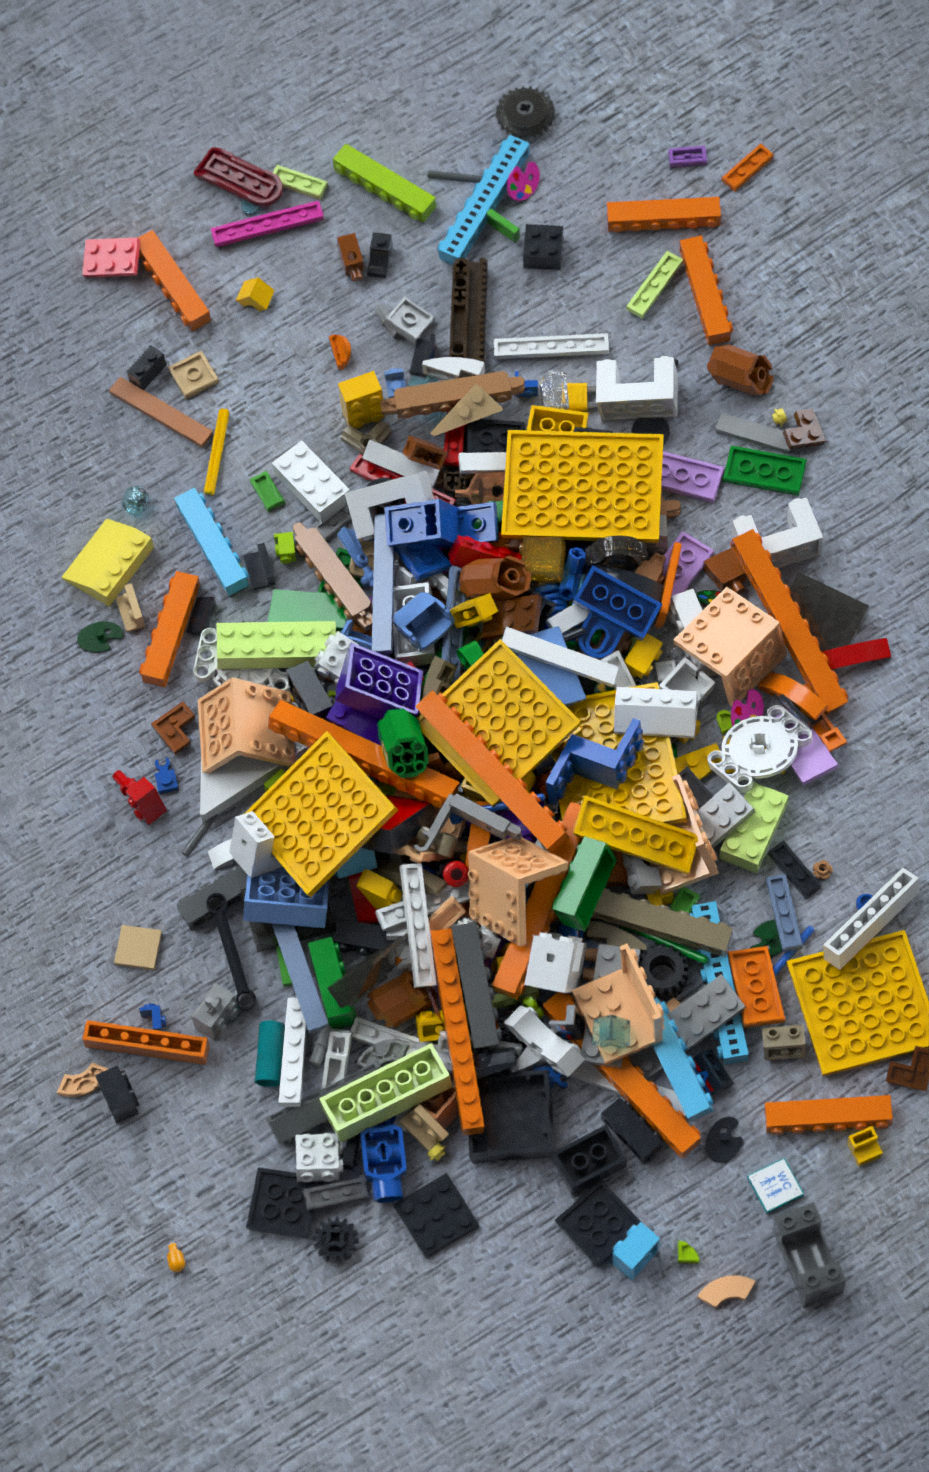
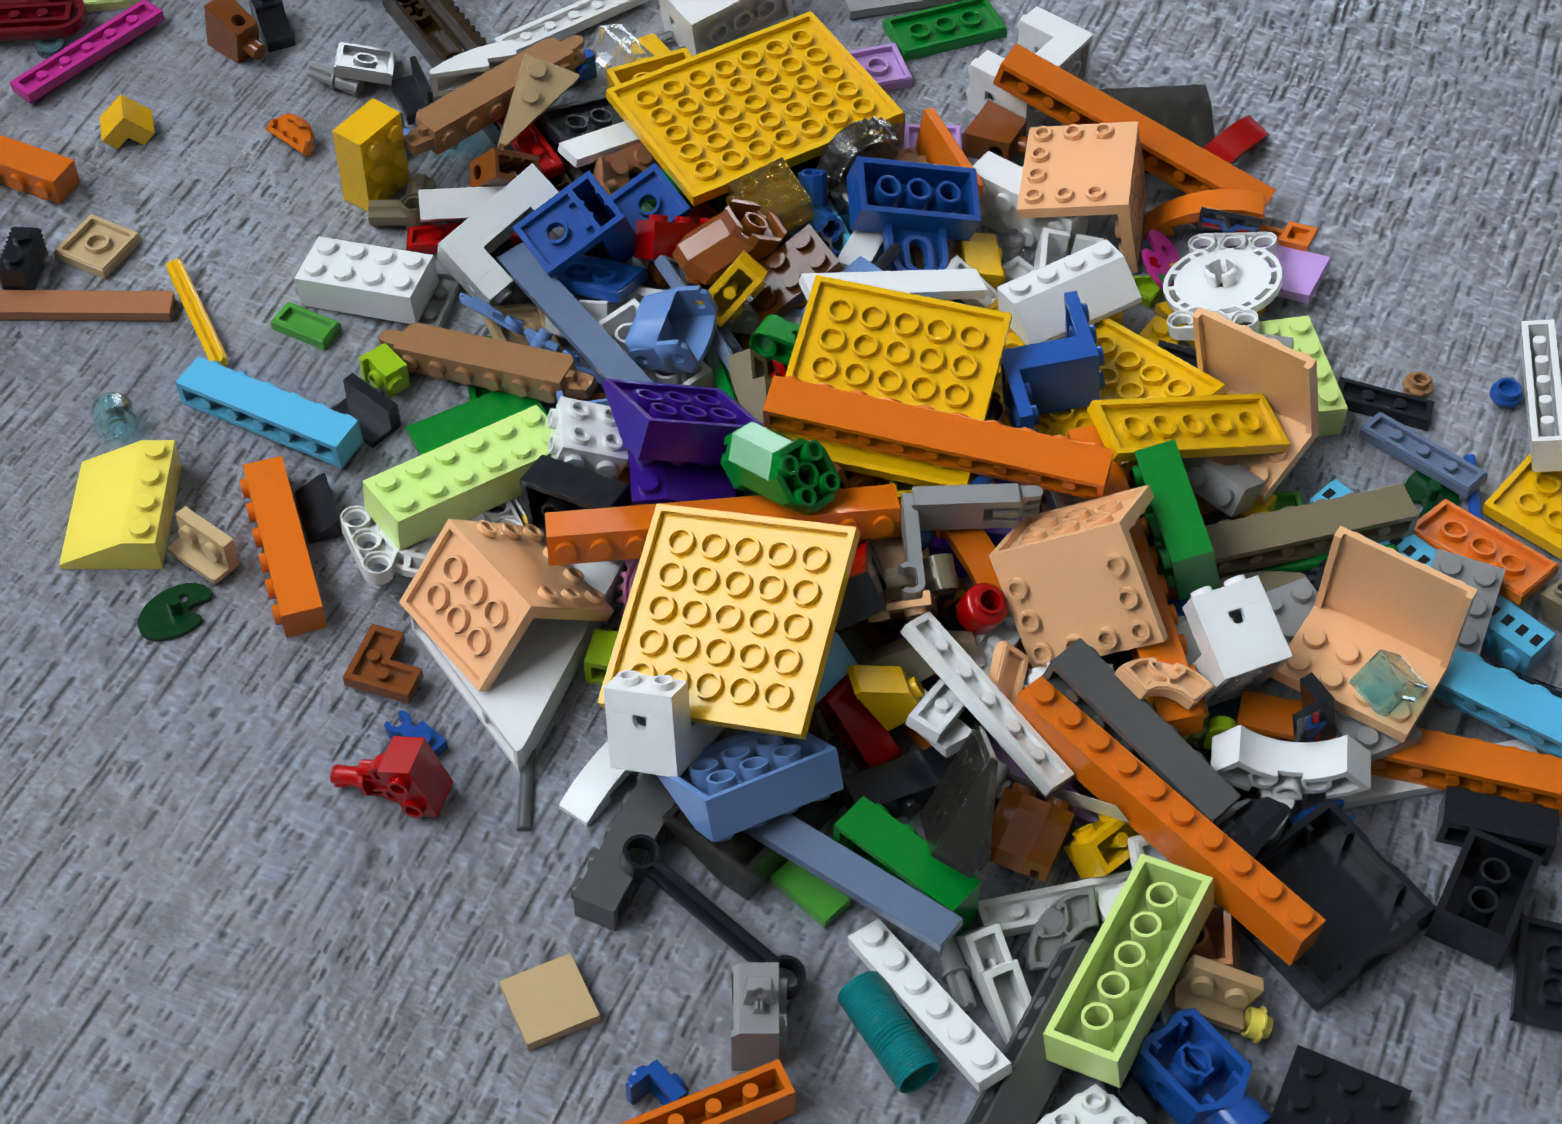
camera: 40 degrees left, 15 degrees down
none -> light nougat tile [1114,657,1215,710]

